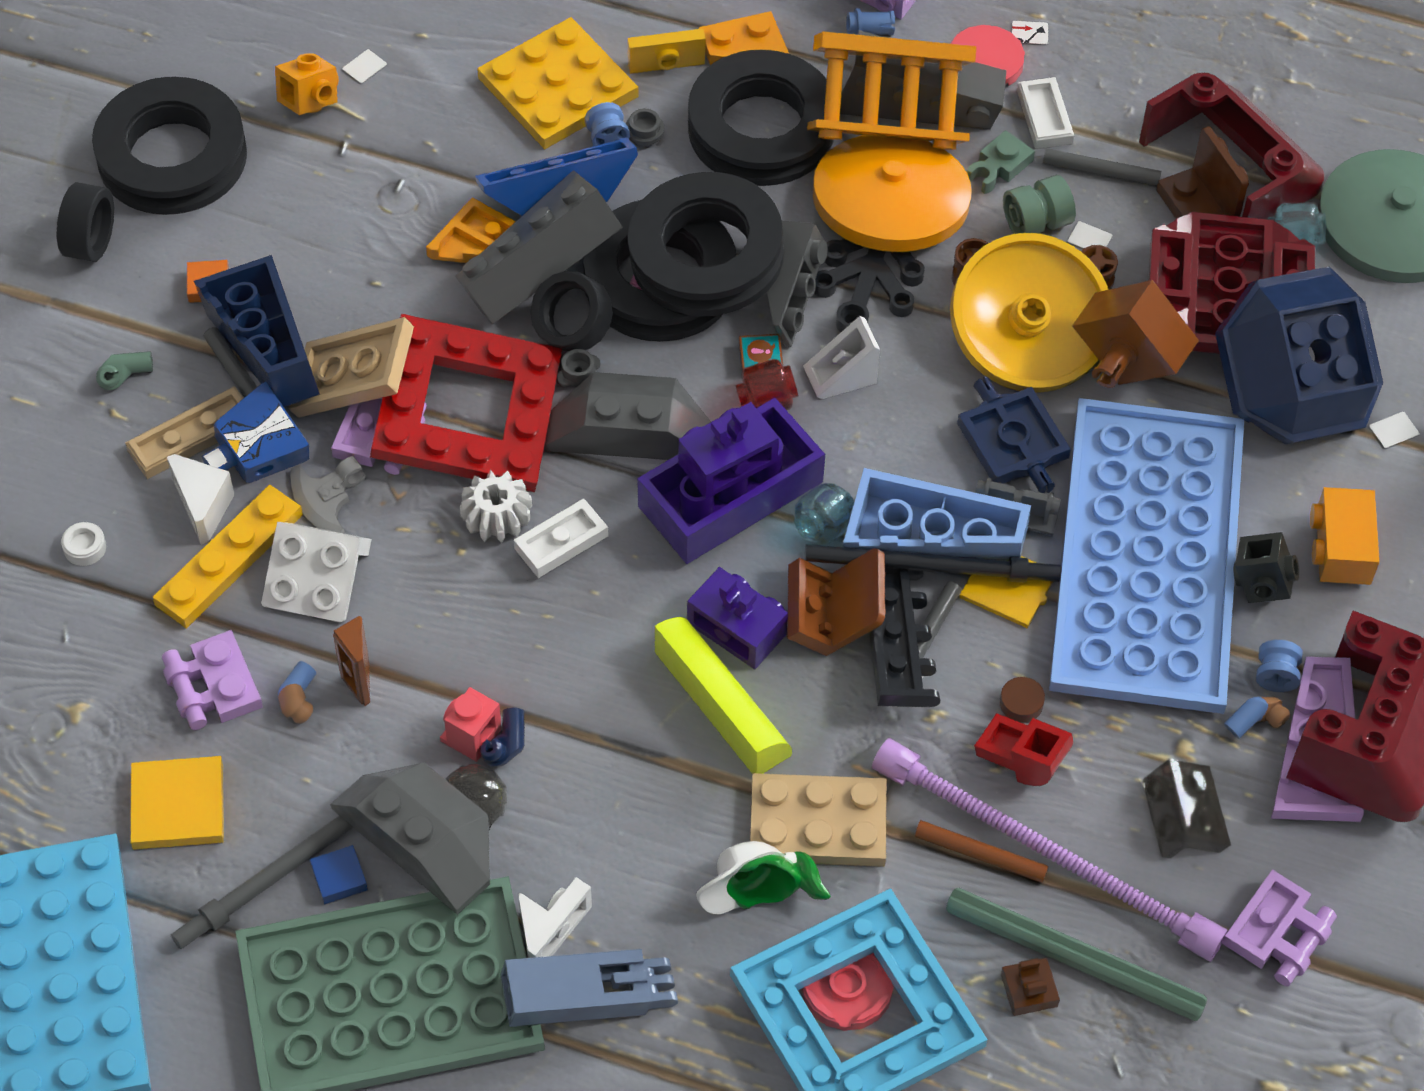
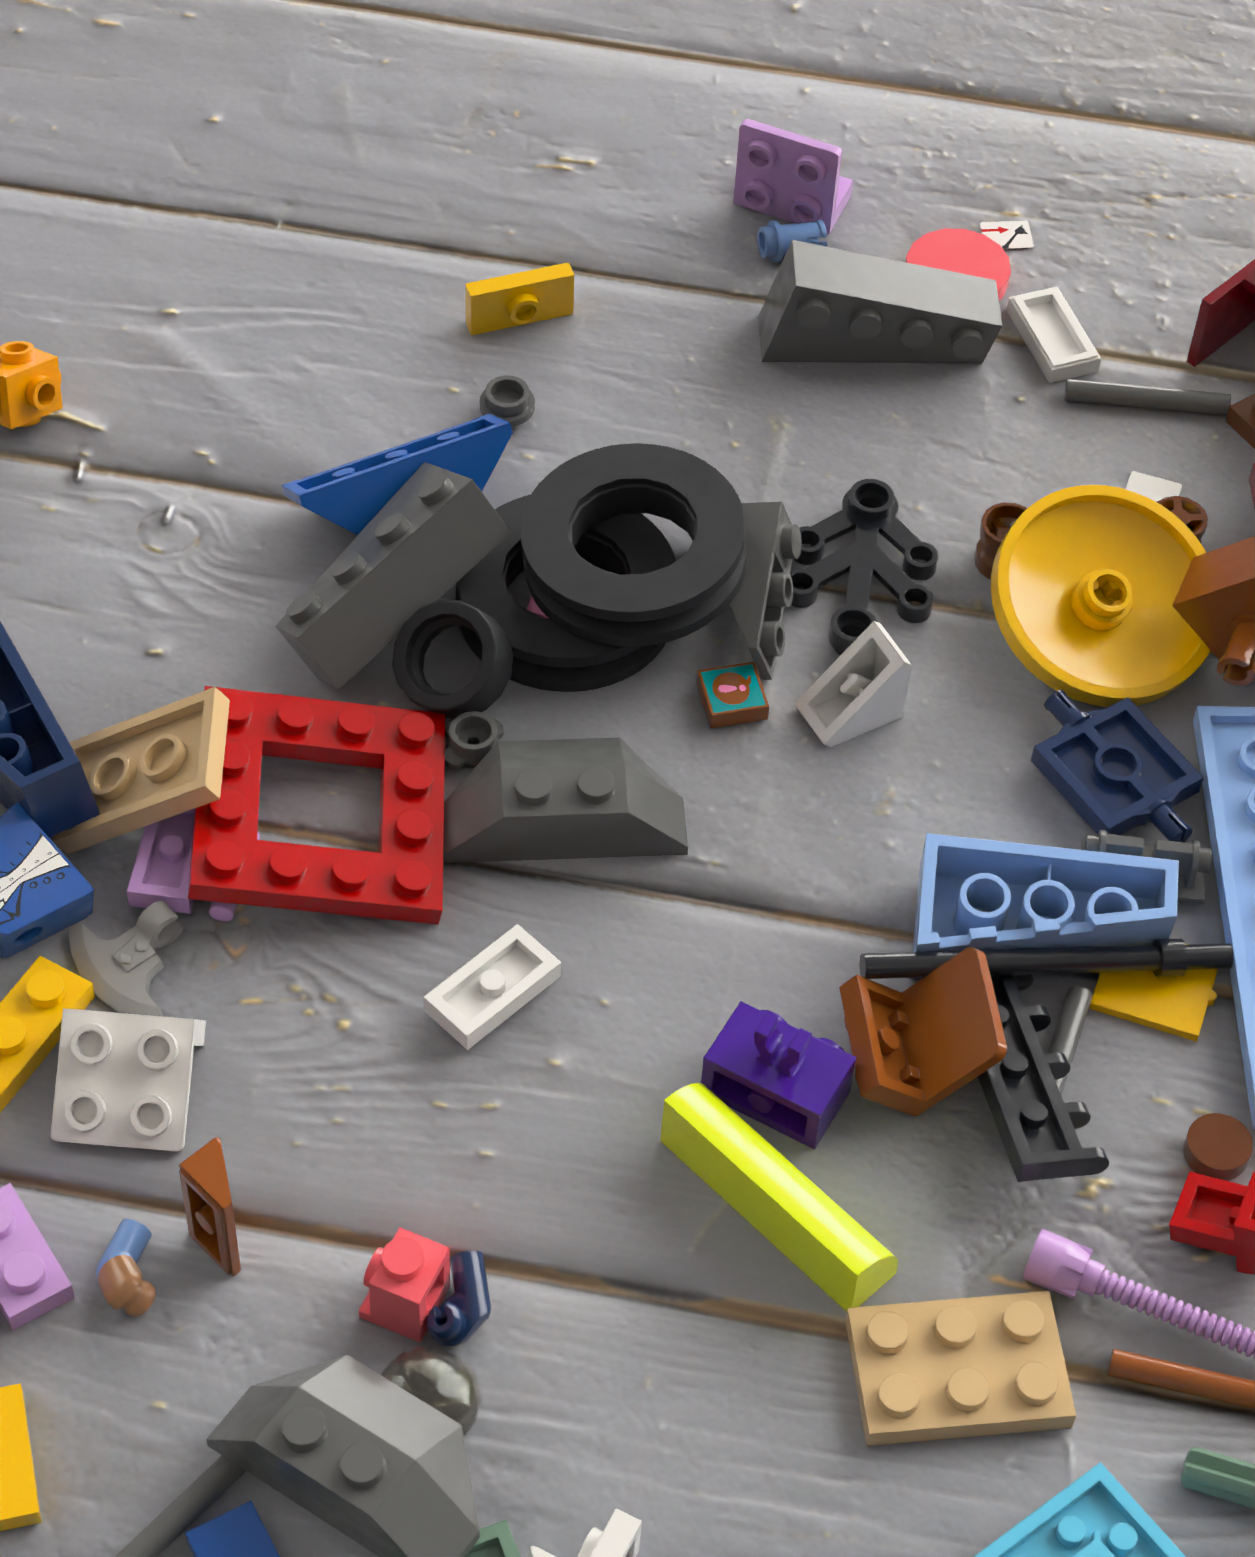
camera: 10 degrees left, 5 degrees down
white sticker [342,49,387,83] -> none
light orange wing [426,197,516,263] -> none
white gear [460,469,532,544] -> none
yellow plate [477,17,639,150] -> none
medium blue wheel [585,102,630,146] -> none
dark purple brick [637,398,825,564] -> none
dark purple brick [678,402,779,499] -> none
black tyre [688,50,834,186] -> none
green hair [696,841,831,914] -> none
light orange wing [699,11,789,65] -> none
clear red head [735,359,799,411] -> none
clear light blue head [794,483,854,545] -> none
light orange fence [807,31,976,150] -> none
light orange dish [812,135,971,252] -> none
sand green plate [967,130,1035,194] -> none
sand green wheel [1003,175,1076,234] -> none

